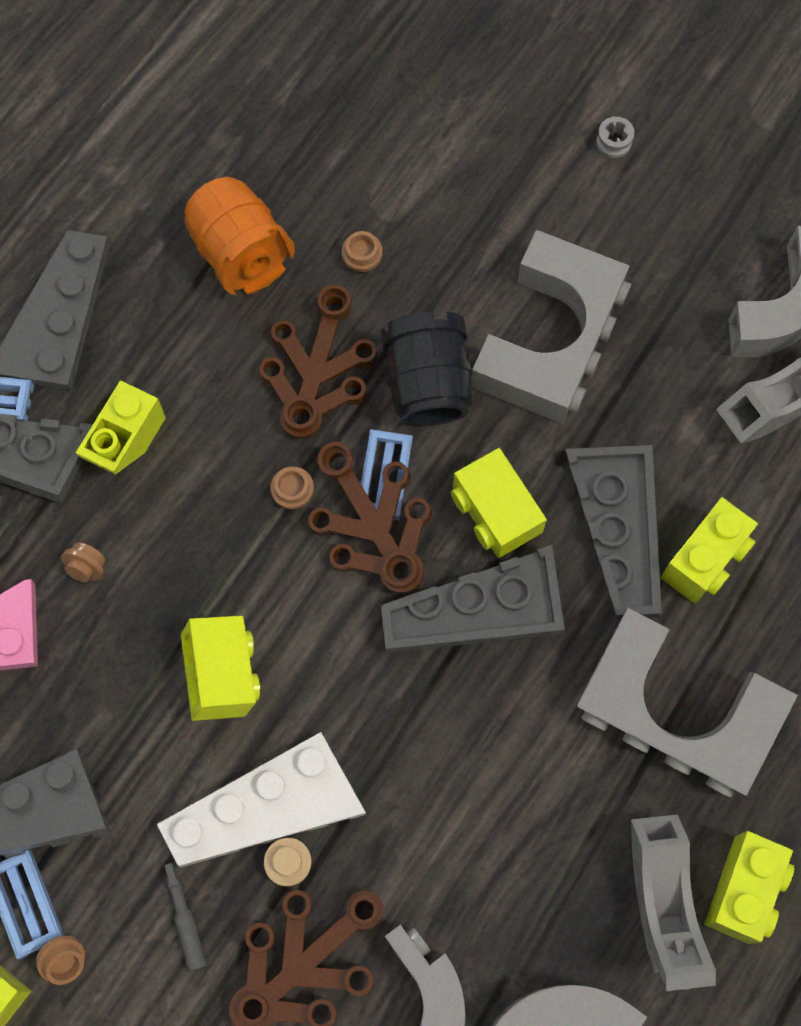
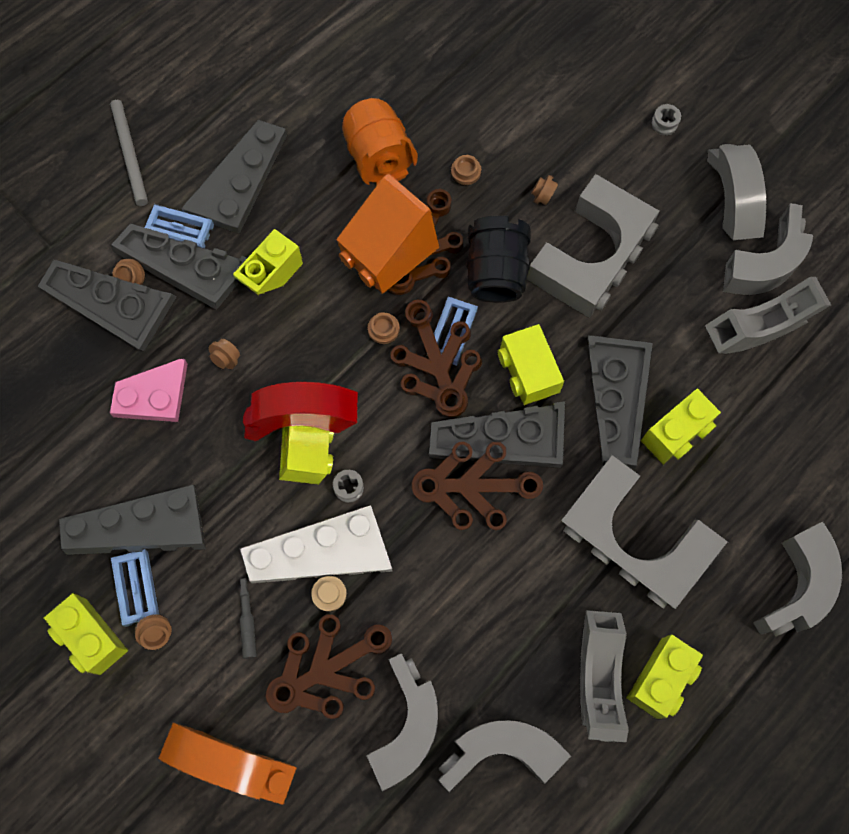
camera: 10 degrees right, 0 degrees up
none -> red arch [243,382,358,441]
none -> light grey bush [333,470,364,503]
none -> orange slope [336,173,439,294]
none -> reddish brown plant [412,442,543,530]
none -> medium nougat plate [531,175,558,205]
none -> light grey arch [707,144,766,240]

